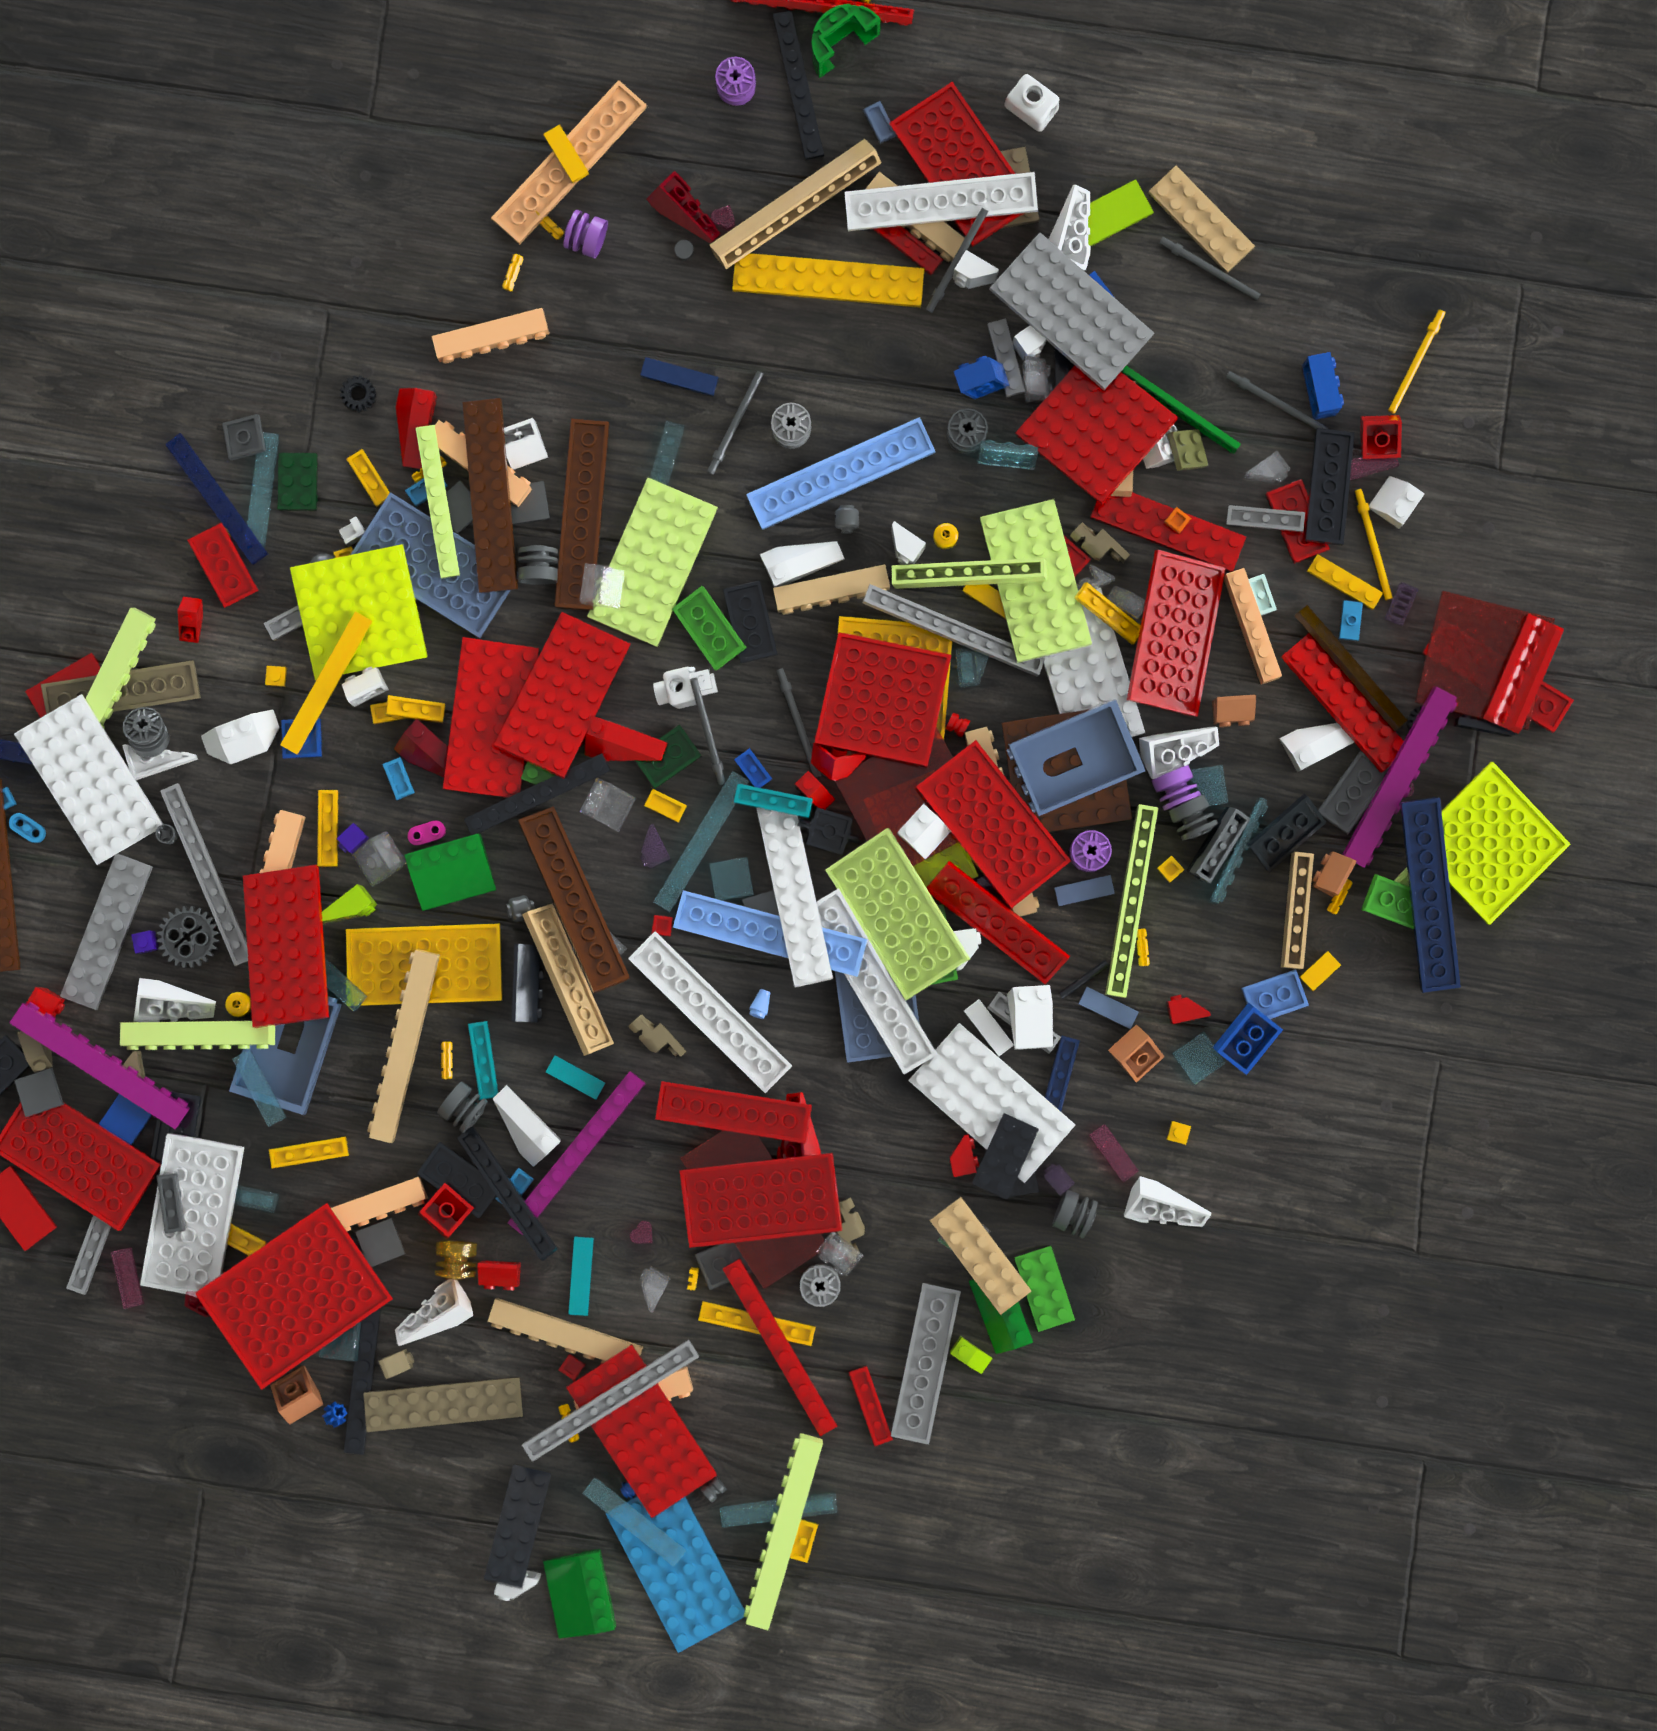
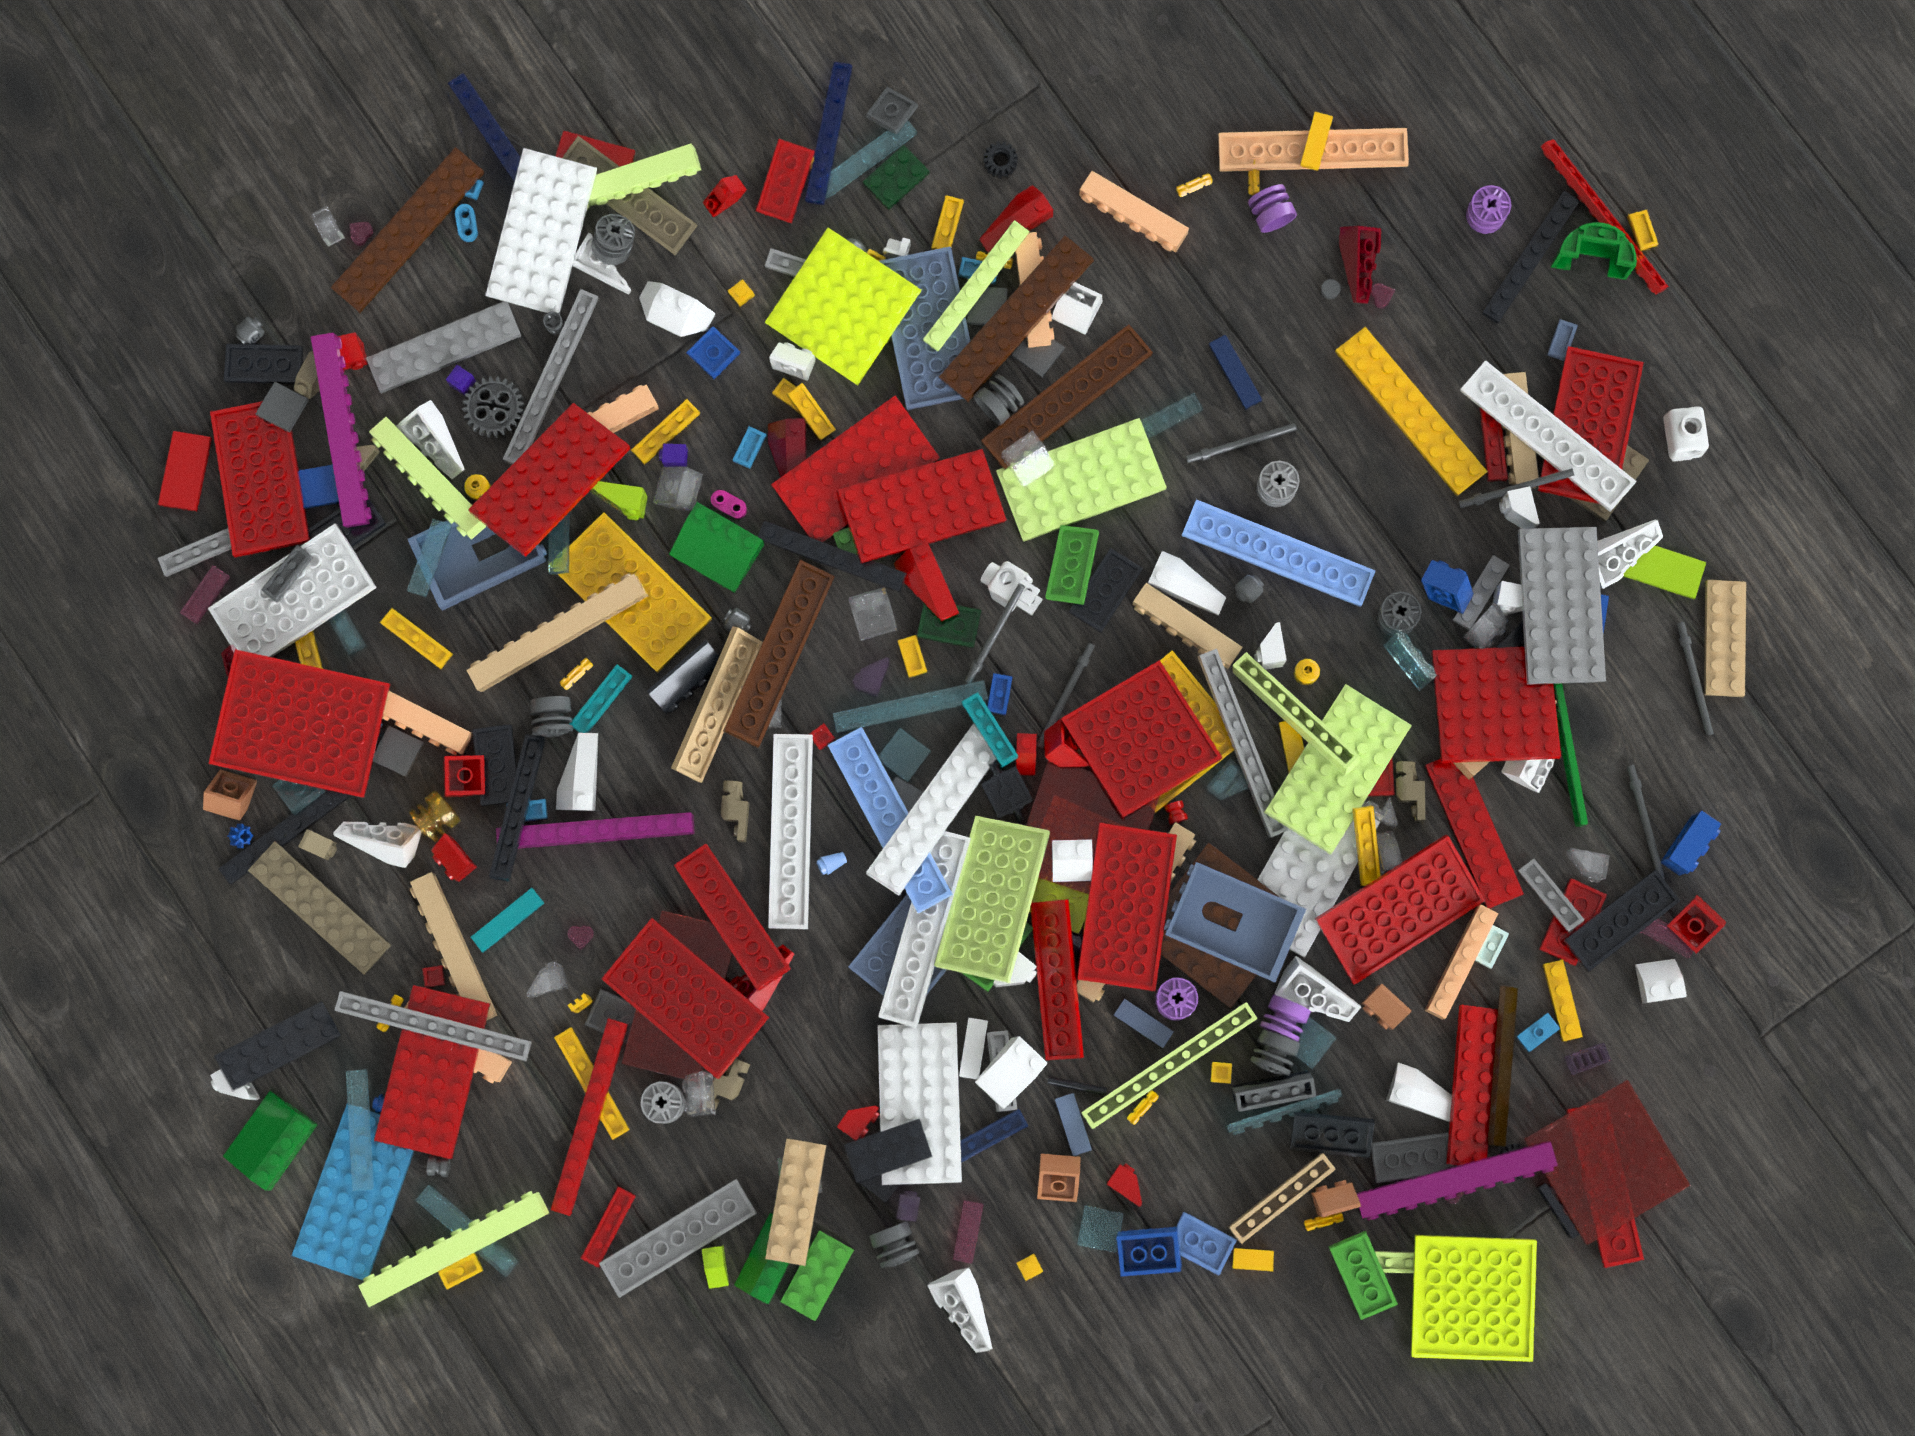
camera: 50 degrees right, 5 degrees down
yellow tile [280,611,373,754] -> none
teal tile [546,1055,606,1100] -> none
tan brick [710,139,881,269] -> none
orange tile [1164,507,1191,534] -> none
olive plate [1167,429,1209,471] -> none
yellow bar [1355,489,1393,601] -> none
yellow bar [1388,310,1445,414] -> none
dark blue plate [1400,797,1461,993] -> none
red plate [1483,613,1564,734] -> none

